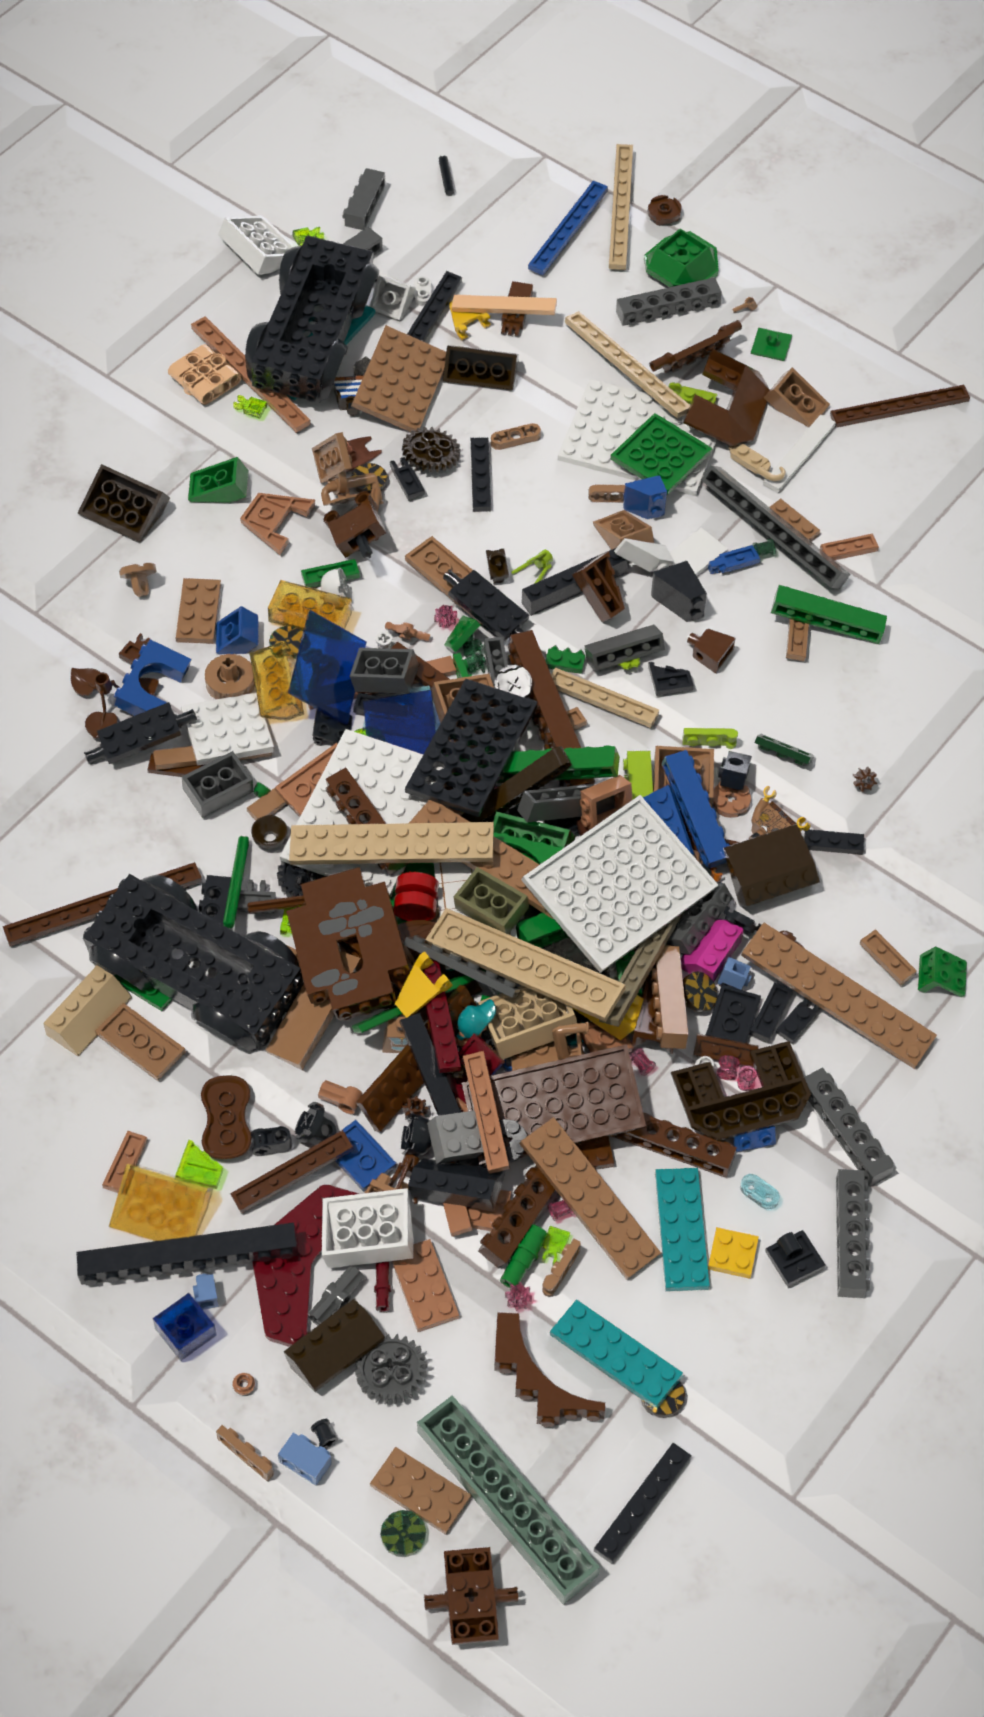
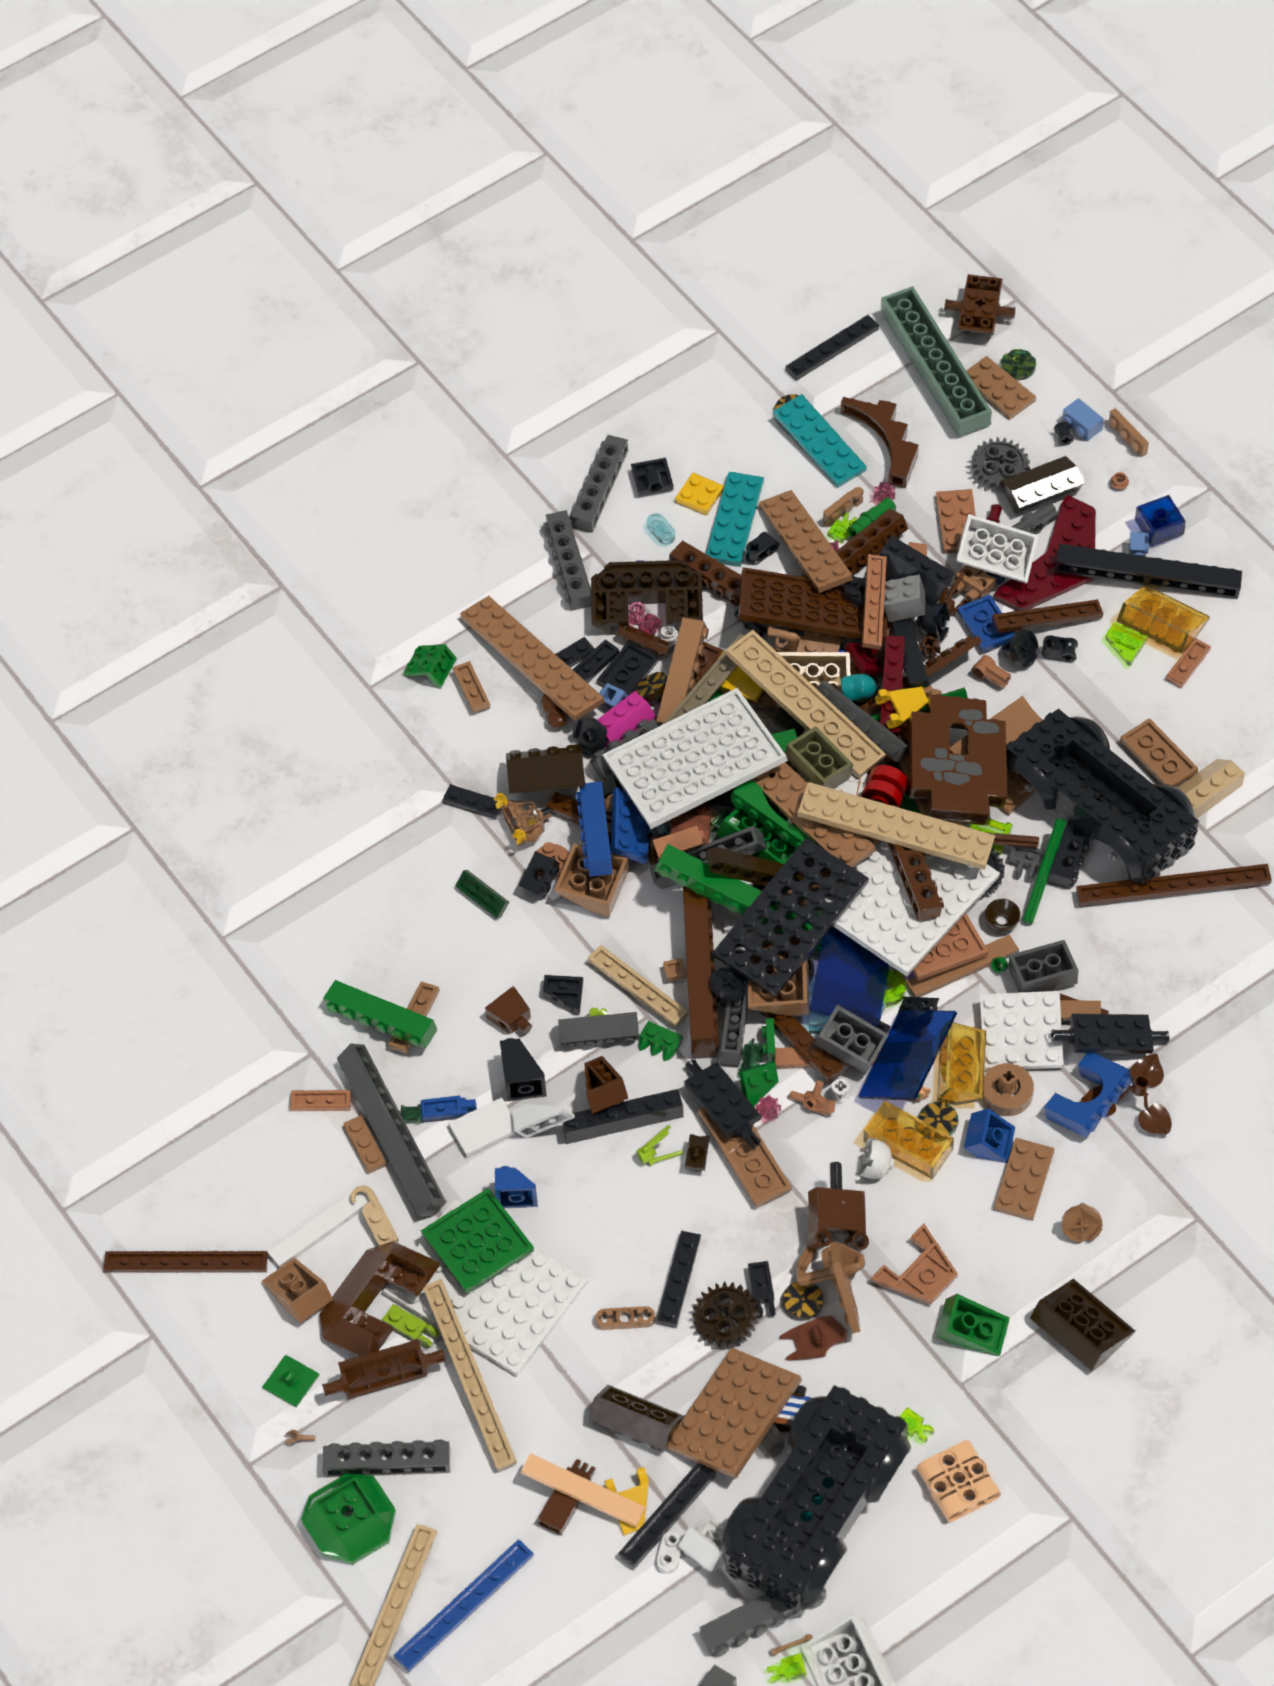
camera: 160 degrees left, 0 degrees up
reddish brown plate [119,633,150,664] -> none
nougat plate [191,316,311,433] -> none
reddish brown plate [201,1075,252,1159] -> none
green plate [301,559,360,589] -> none
medium nougat beam [588,485,625,503] -> none
medium nougat slope [593,510,654,550] -> none
lime brick [623,751,653,800] -> none
clear pink bush [630,1048,656,1076] -> none
reddish brown plate [647,195,682,226] -> none
lime plate [682,728,738,749] -> none
reddish brown gear [853,766,877,792] -> none
none -> black piece [745,531,780,565]

